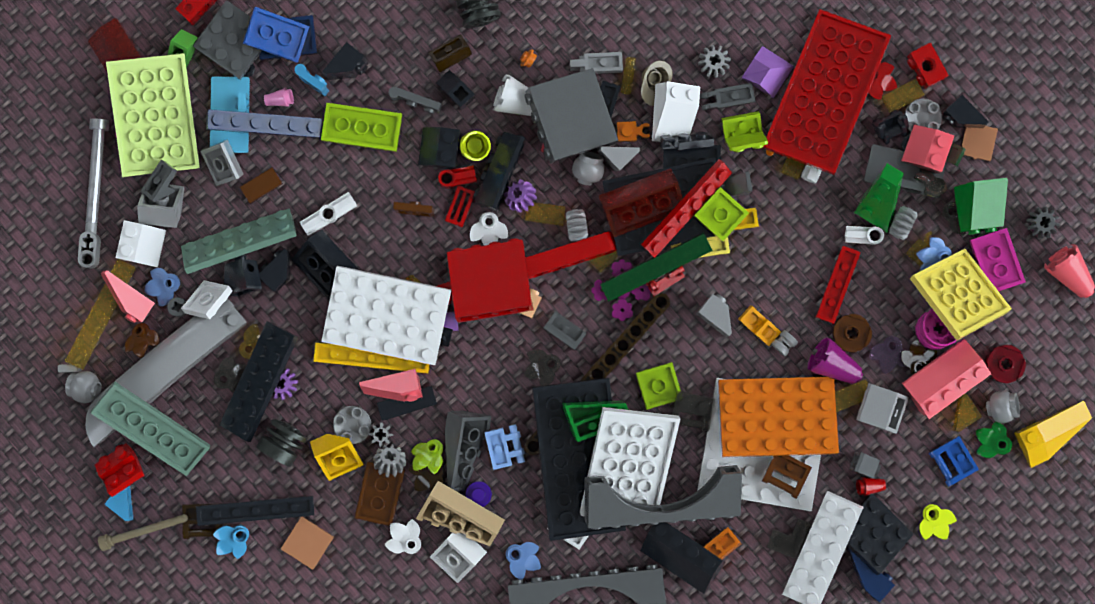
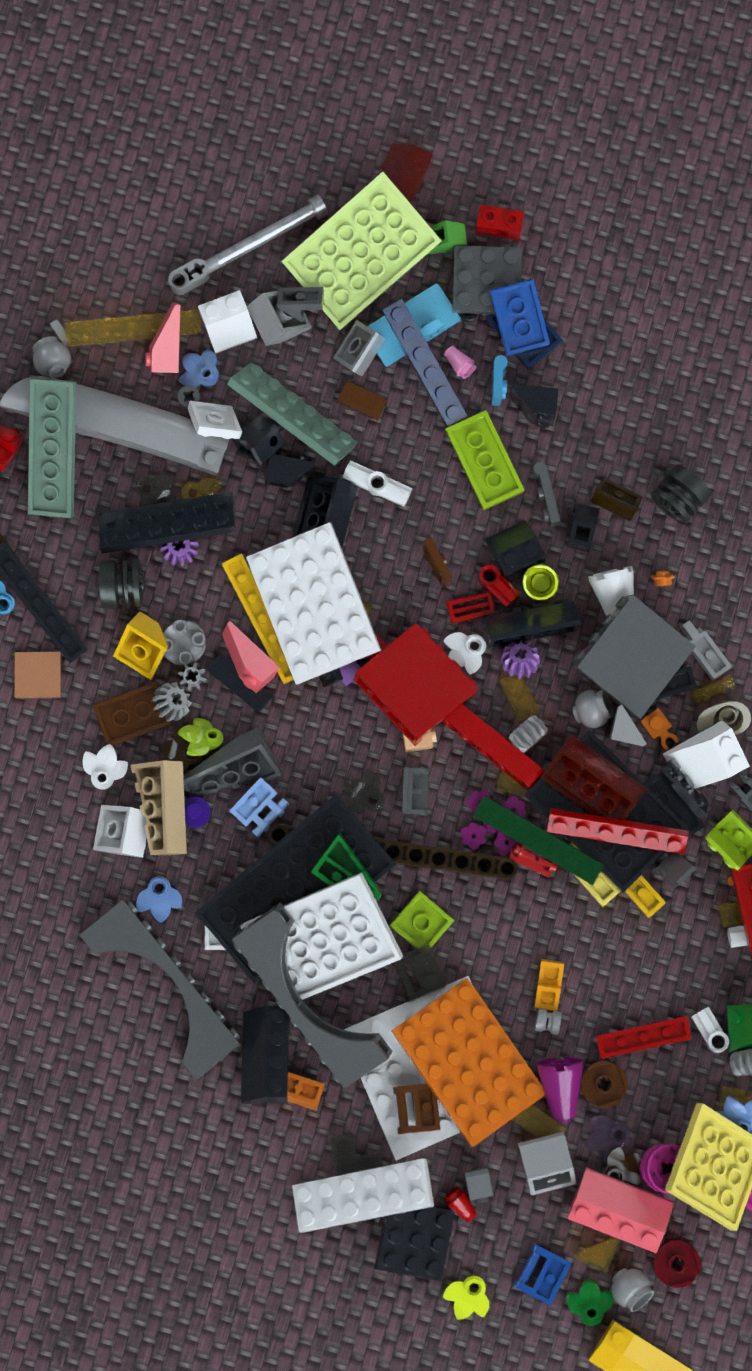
camera: 55 degrees right, 5 degrees down
reddish brown plate [125,323,160,358] -> none
lime plate [694,187,749,242] -> none
light grey slope [696,294,732,337] -> none
dark blue slope [846,547,895,603] -> none

